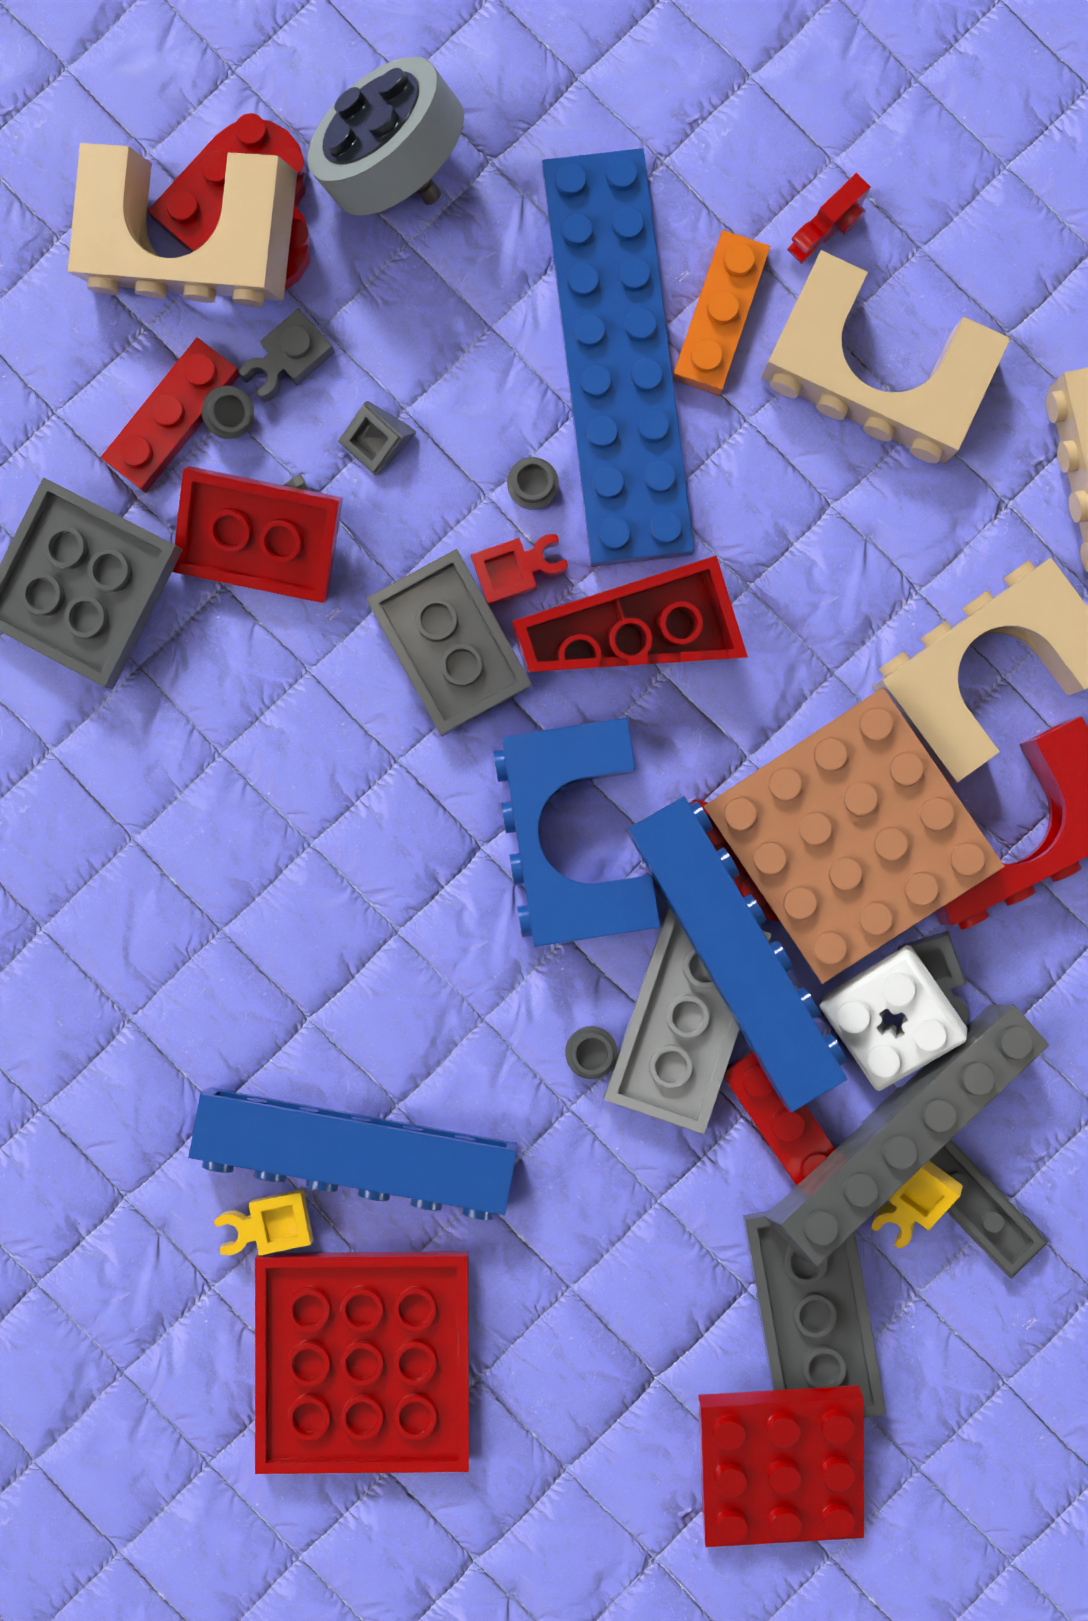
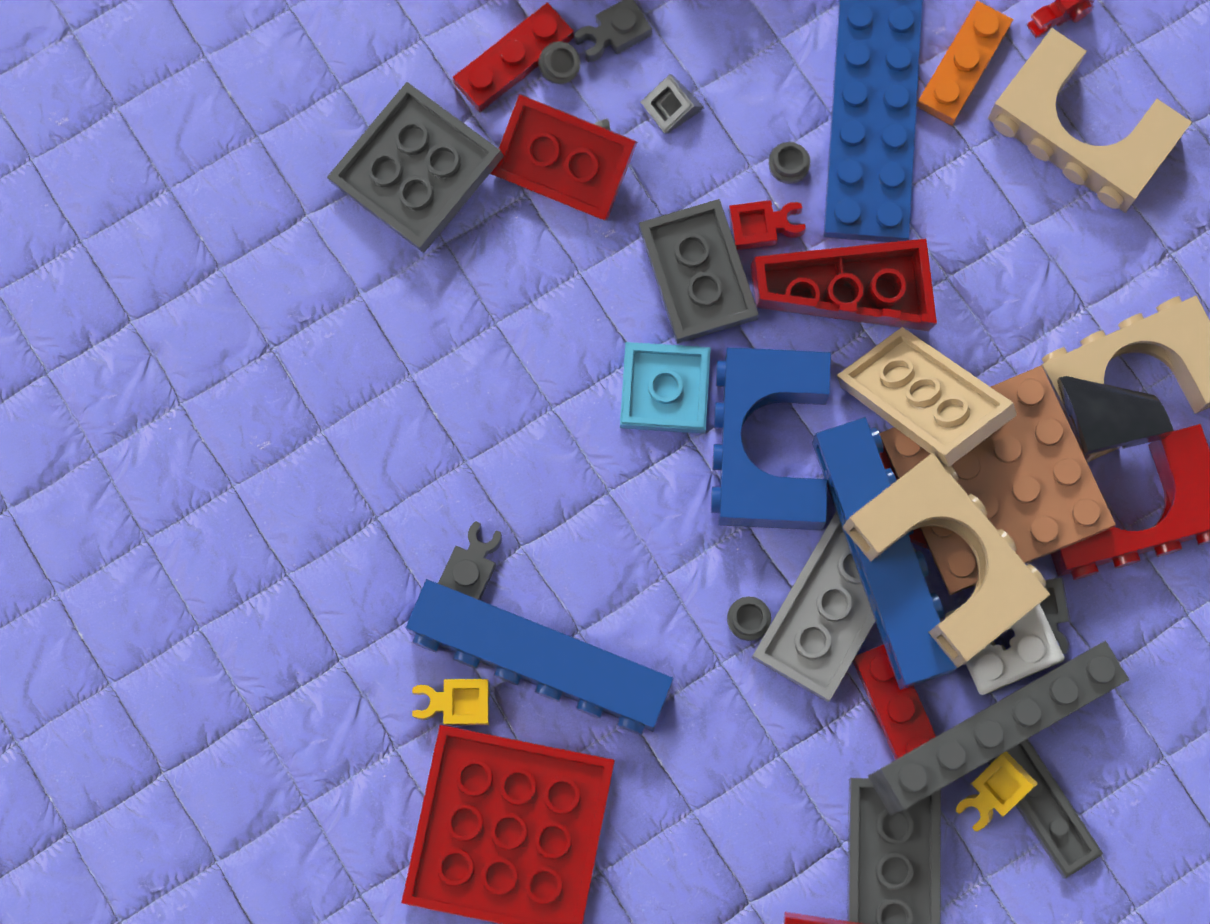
camera: 20 degrees right, 10 degrees down
none -> dark grey plate [438,521,502,600]
none -> medium azure tile [620,342,711,434]
none -> tan plate [837,327,1017,467]
none -> tan arch [843,453,1050,668]
none -> black slope [1057,376,1174,455]

